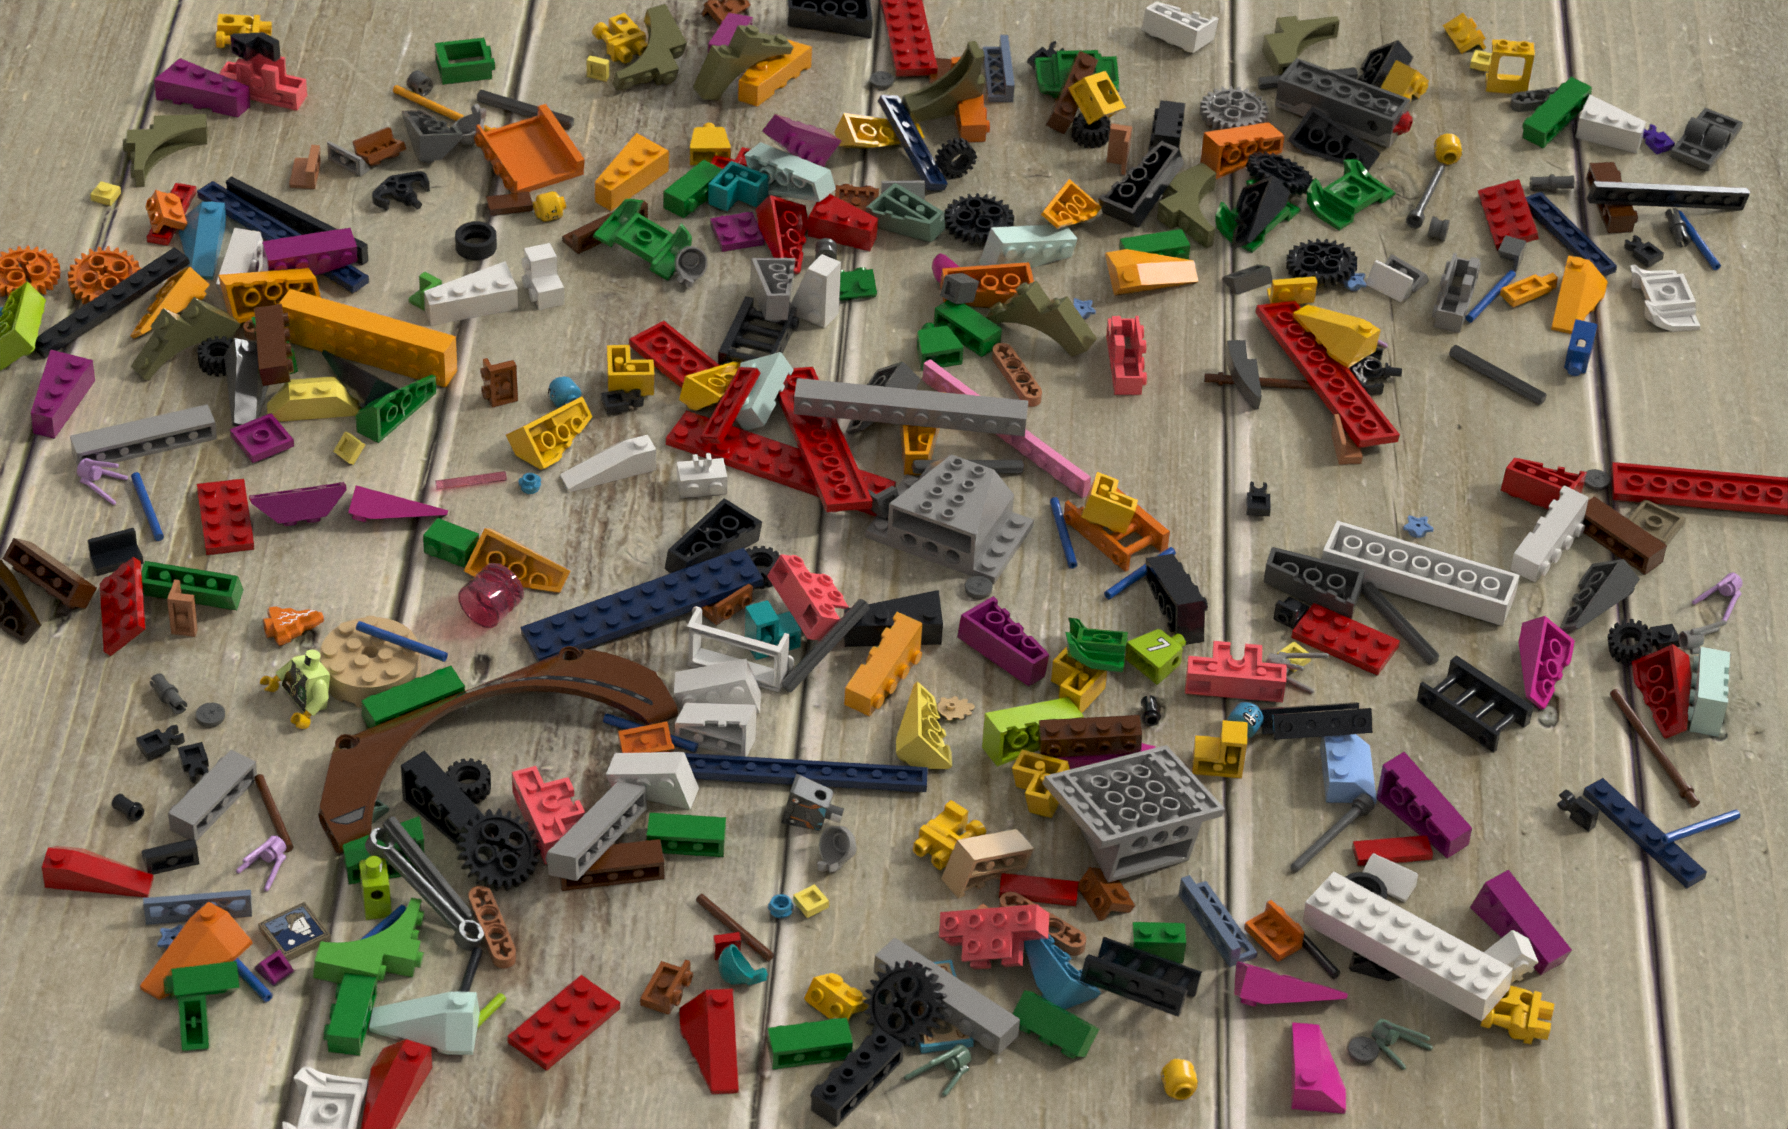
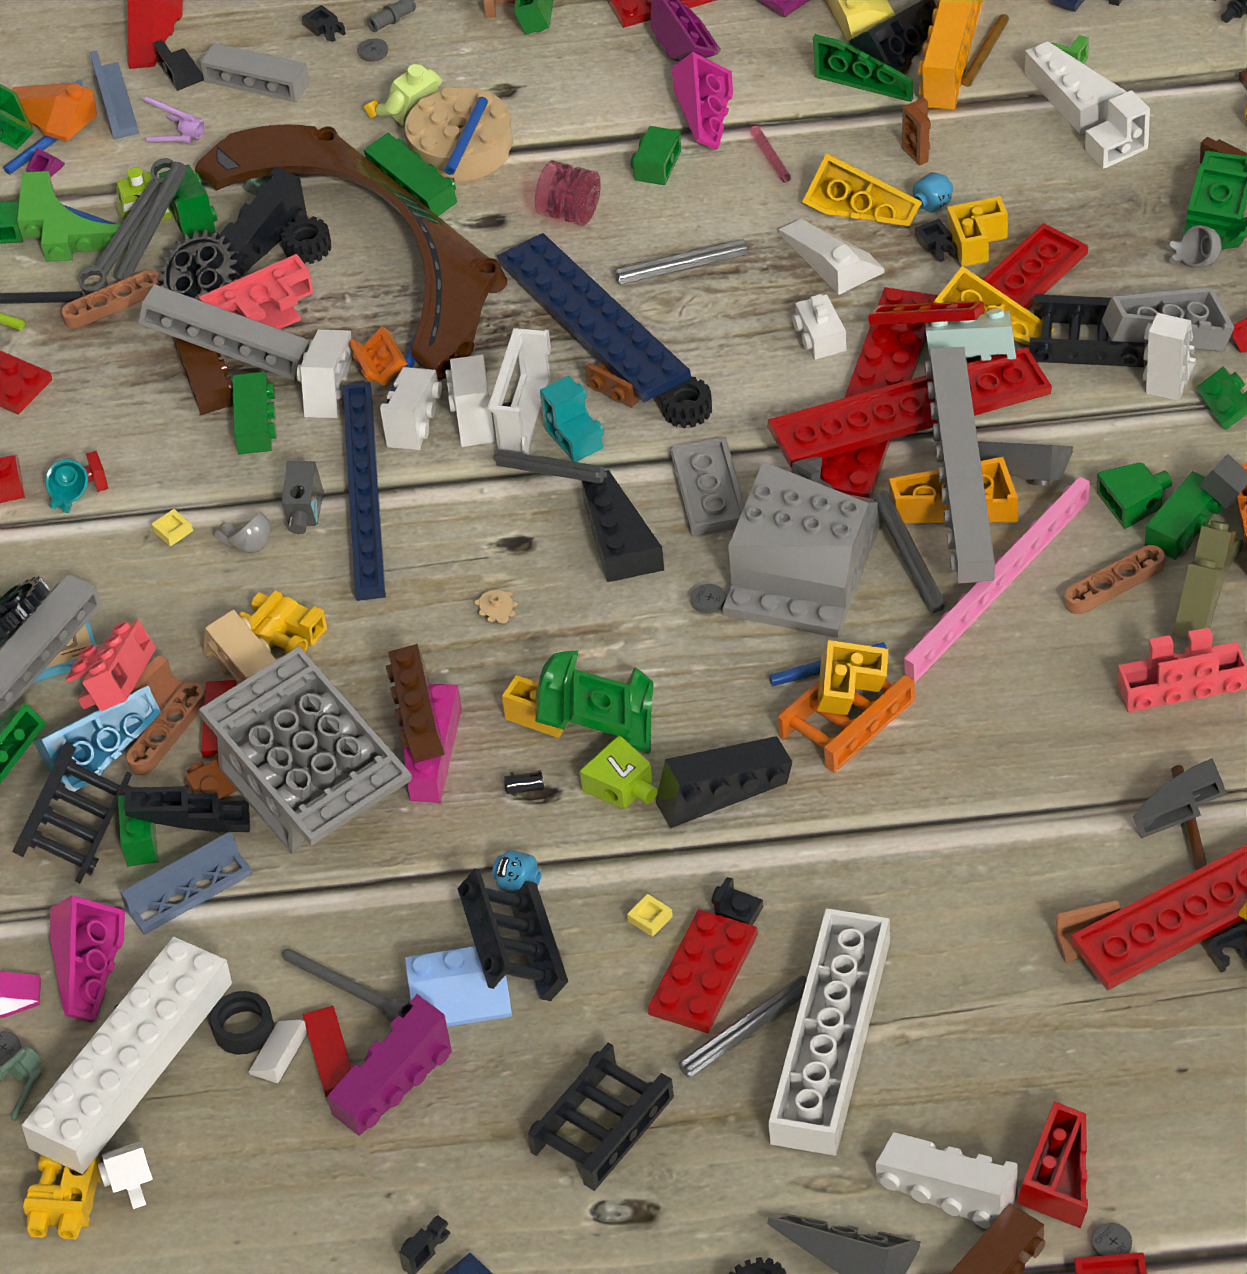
camera: 90 degrees right, 5 degrees up
black pin [111,794,144,821] -> none
black plate [177,742,209,783] -> none
reddish brown bar [254,774,294,852] -> none
tile [258,901,331,961] -> none
orange rock [263,606,324,646] -> none
light yellow plate [333,432,365,465] -> none
black tyre [455,221,497,260] -> none
light orange wedge [464,528,571,593] -> none
dark azure plate [518,473,541,494] -> none
dark orange bracket [640,960,693,1015] -> none
black wedge [665,498,762,573] -> none
reddish brown bar [696,894,774,962] -> none
coral piece [767,554,849,641] -> none
dark azure plate [768,894,794,918] -> none
yellow bracket [804,973,869,1021] -> none
light orange wedge [844,612,922,716] -> none
light yellow wedge [896,681,952,769] -> none
magenta wedge [957,596,1049,686] -> none
lime wedge [982,697,1084,767] -> none
yellow brick [1012,750,1070,818] -> none
blue piece [1104,547,1176,600] -> none
coral piece [1185,641,1287,703] -> none
yellow brick [1192,720,1248,779] -> none
orange bracket [1244,900,1304,962] -> none
black plate [1246,481,1271,517] -> none
dark grey wedge [1264,547,1365,619] -> none
light grey plant [1266,651,1329,694] -> none
medium blue plate [1403,515,1434,538] -> none
magenta wedge [1470,870,1572,975] -> none
dark pink wedge [1518,616,1575,710] -> none
none -> black slope [124,786,250,832]
none -> axle [615,239,748,285]
none -> light grey tile [670,437,745,536]

